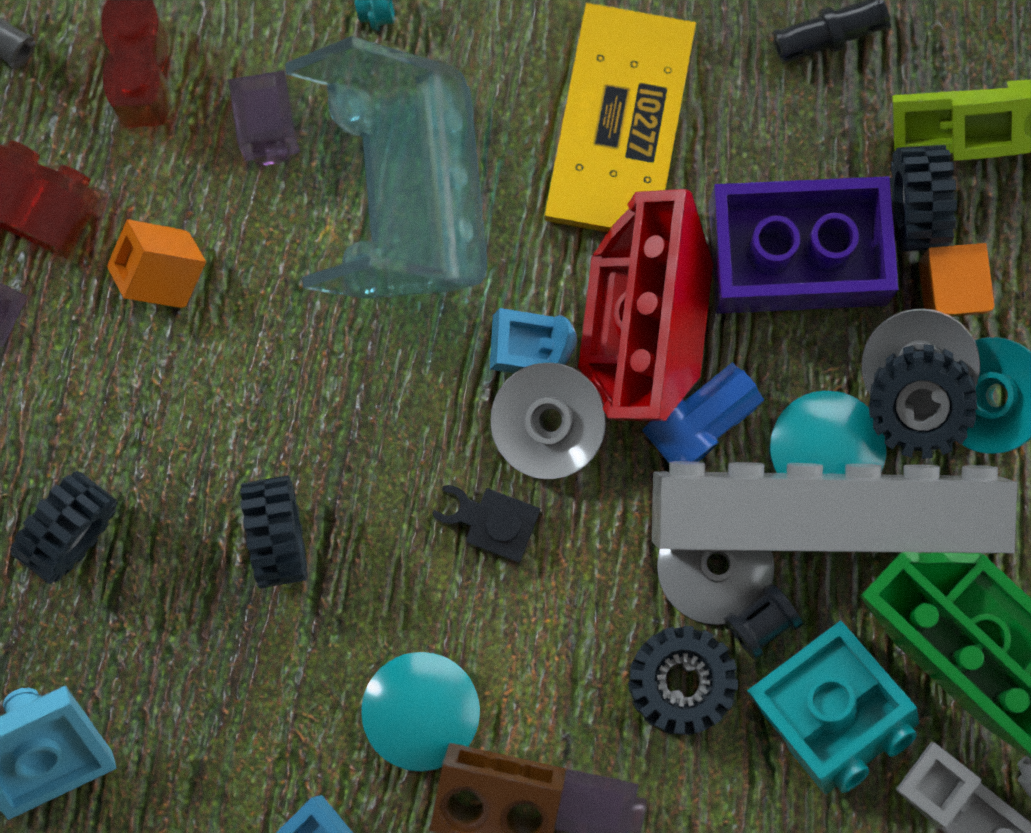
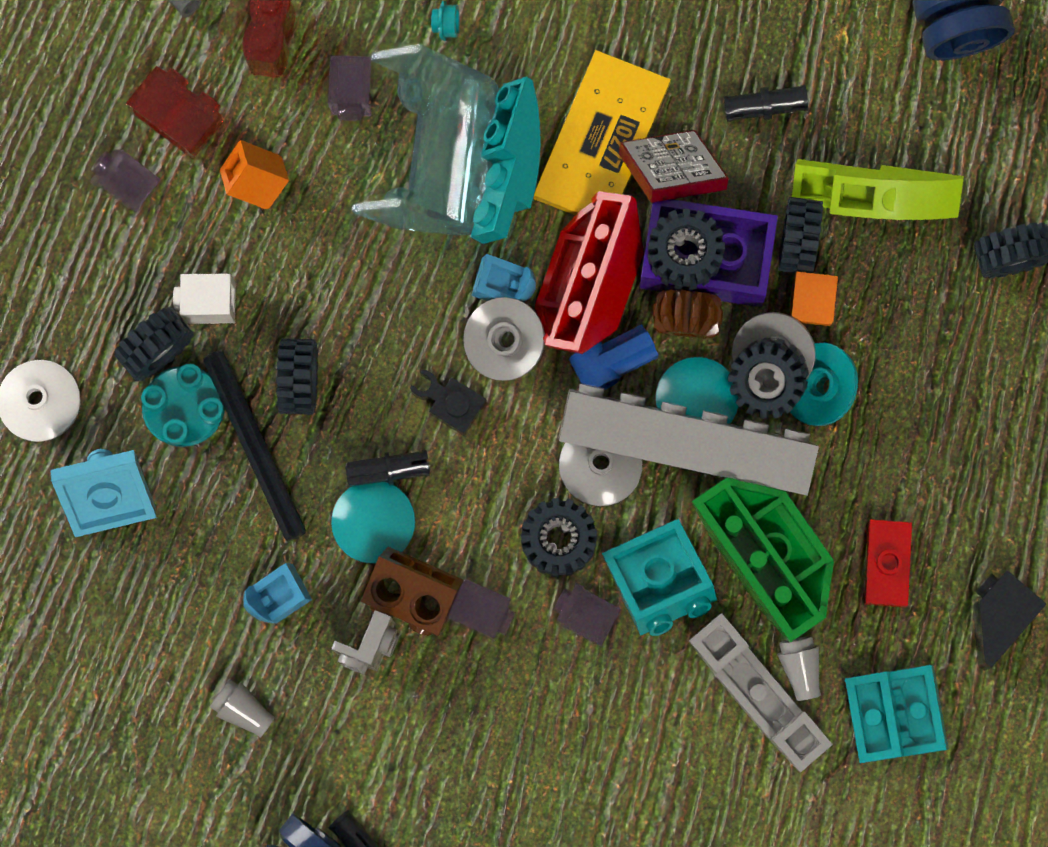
camera: 15 degrees right, 0 degrees up
black bush [724,583,803,660] -> none
none -> teal dish [141,364,225,447]
none -> white brick [173,274,236,324]
none -> black axle [203,350,306,541]
none -> black axle [345,450,430,486]
none -> teal slope [470,76,541,244]
none -> bracket [553,583,621,647]
none -> tile [619,130,729,203]
none -> black bush [648,209,725,290]
none -> reddish brown gear [652,289,723,339]

